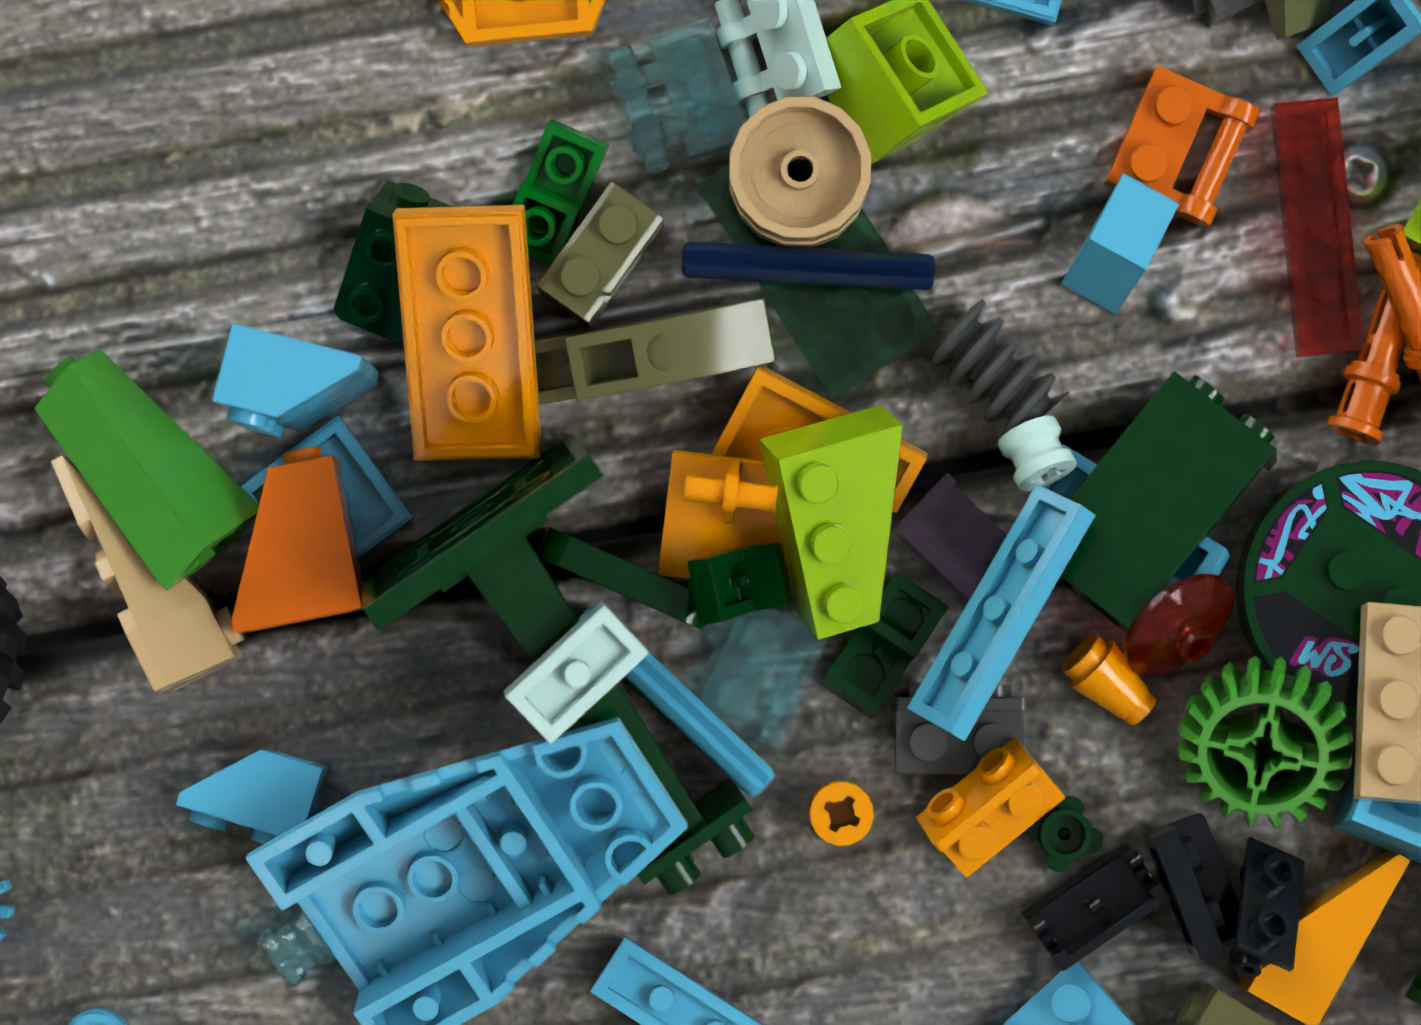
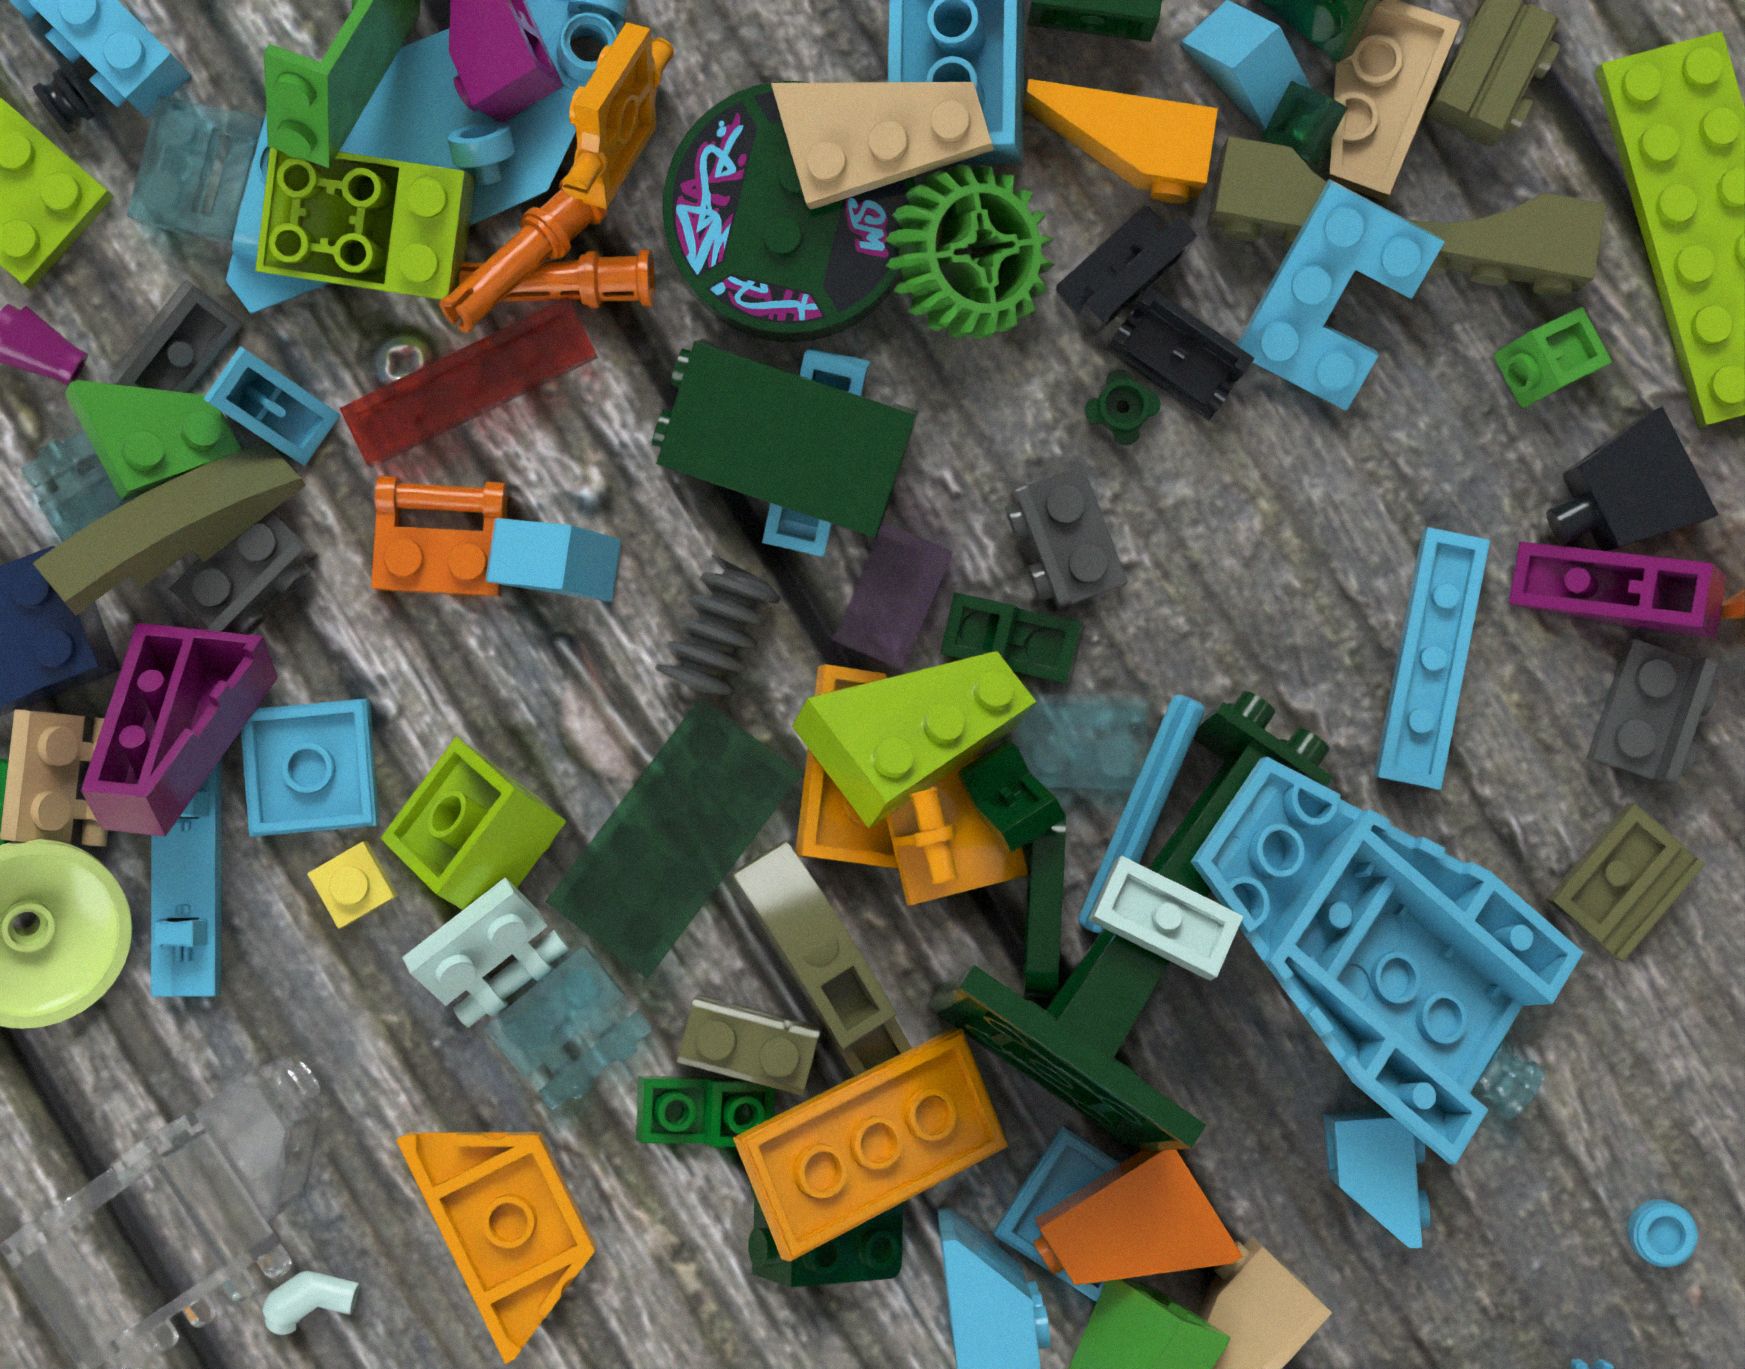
camera: 110 degrees left, 0 degrees up
dark blue axle [681,241,936,290] -> none
tan wheel [729,97,871,248] -> none
light orange wheel [808,780,874,846] -> none
medium azure plate [907,484,1096,741] -> none
light orange bracket [916,737,1066,878] -> none
light aqua wheel [998,416,1077,491] -> none
light orange cone [1062,633,1157,726] -> none
clear red dish [1123,574,1234,677] -> none
black hinge [1230,837,1305,977] -> none

